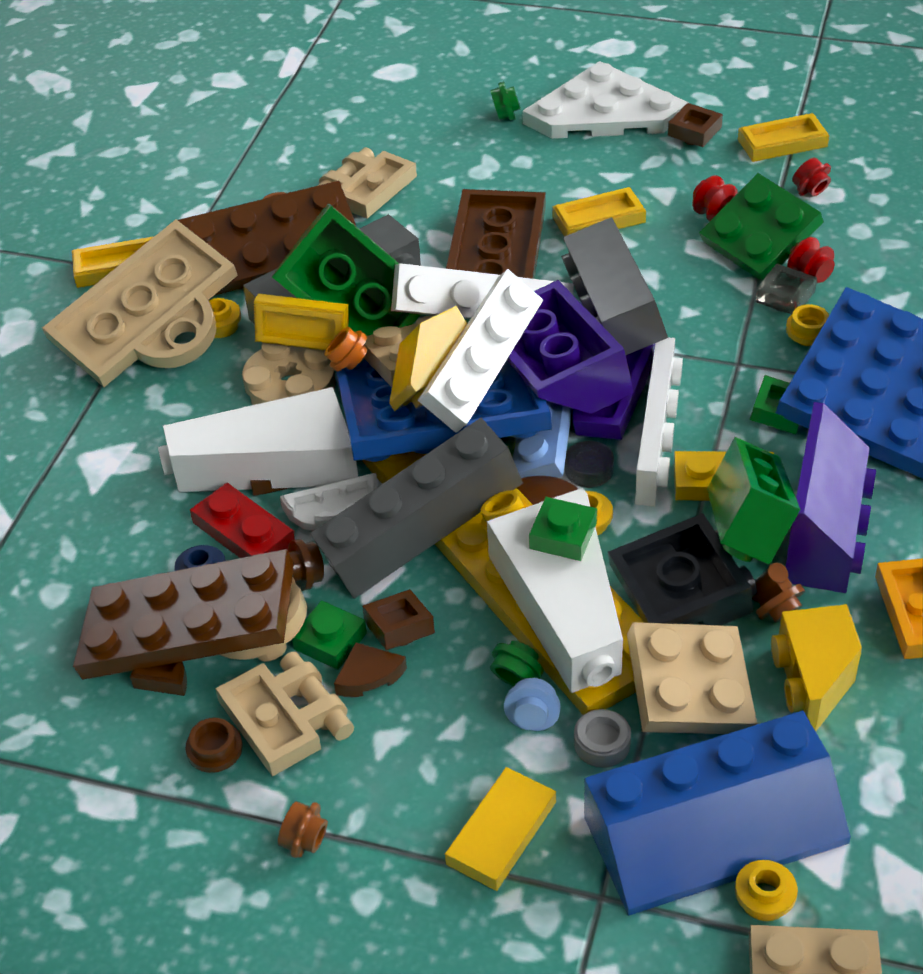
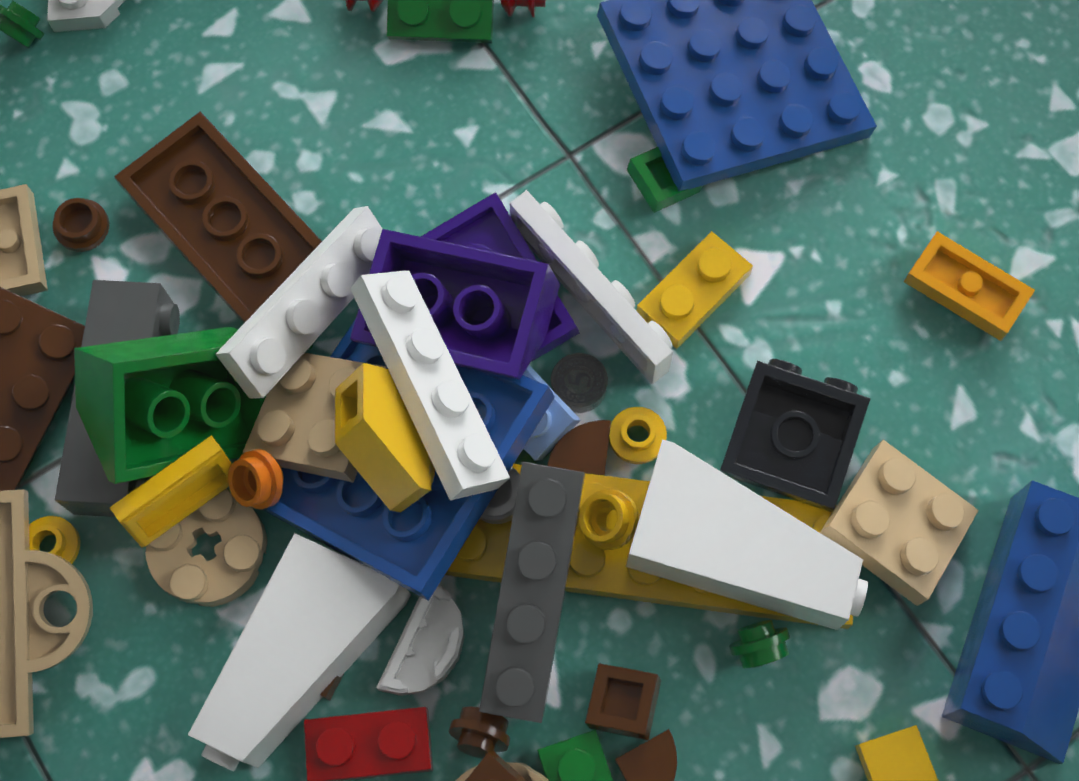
camera: 50 degrees left, 25 degrees up
light blue plate [504,678,560,731] -> none
green plate [529,497,597,561] -> none
yellow tile [552,187,646,236] -> none
dark grey brick [561,217,668,355] -> none
light grey tile [574,709,631,767] -> none
green brick [707,437,801,565] -> none
dark orange plate [752,563,805,623] -> none
clear smoke plate [755,264,817,315] -> none
yellow slope [771,604,862,731] -> none
slope [785,402,876,593] -> none
yellow plate [786,304,829,346] -> none
none -> reddish brown plate [53,198,110,252]

